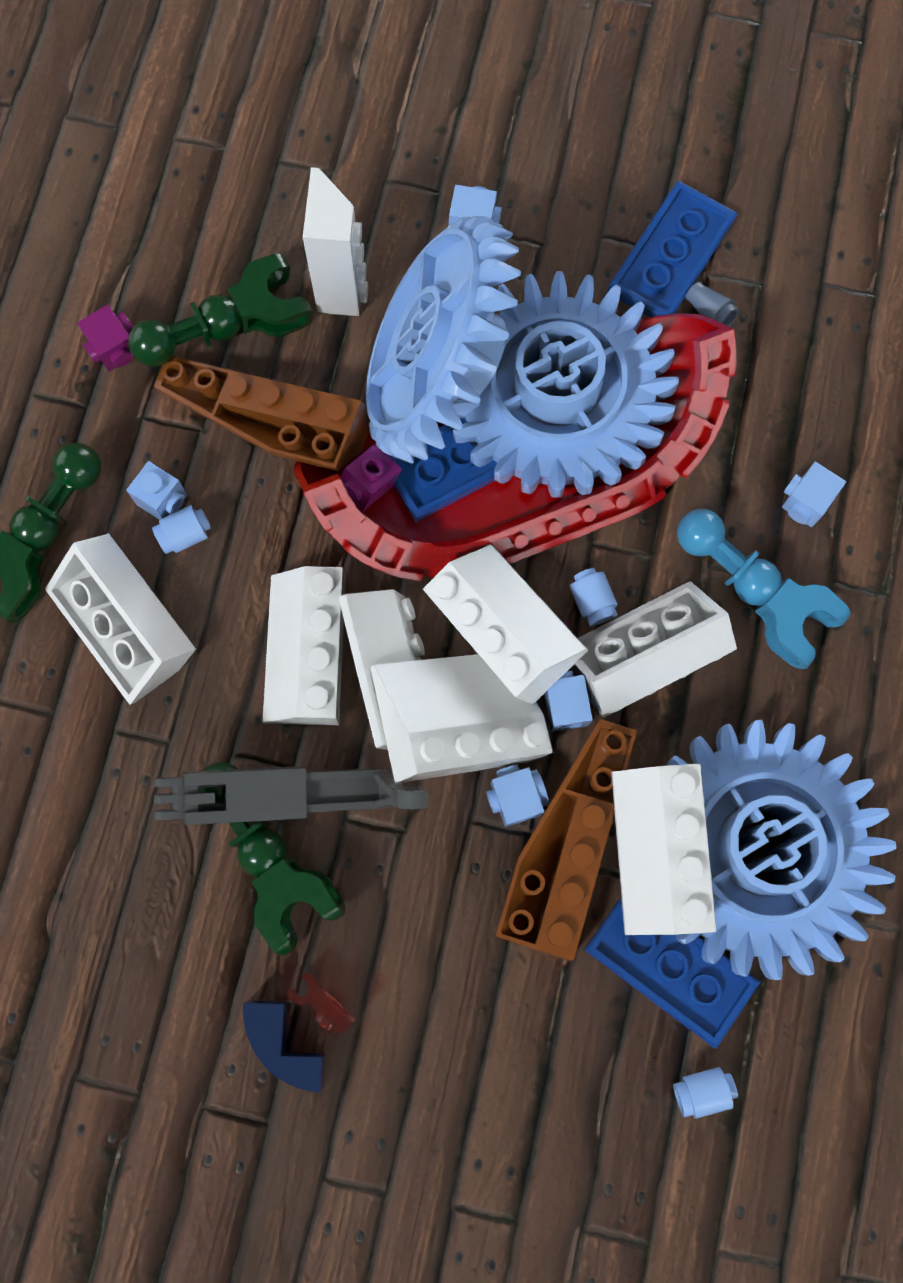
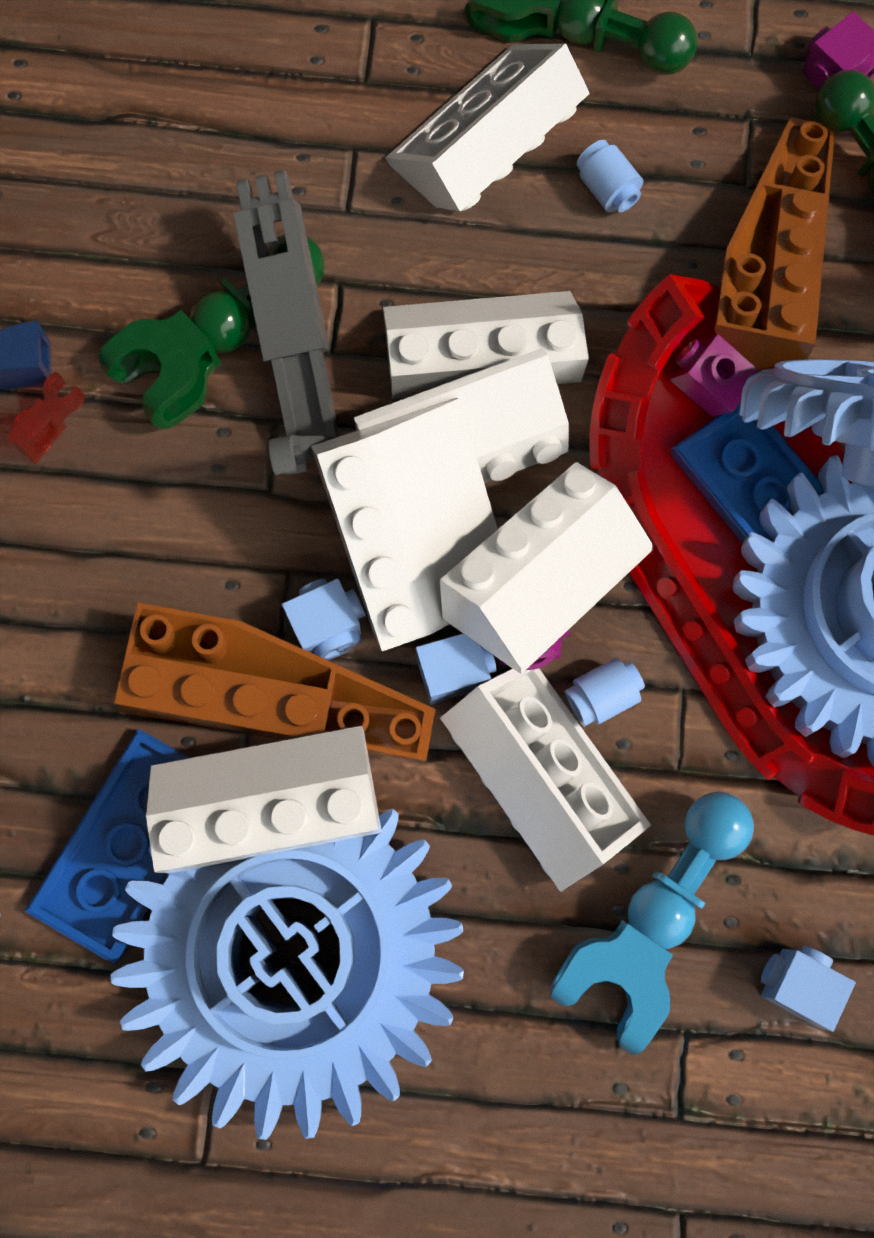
camera: 80 degrees right, 0 degrees up
light blue brick [126,461,188,520] -> none

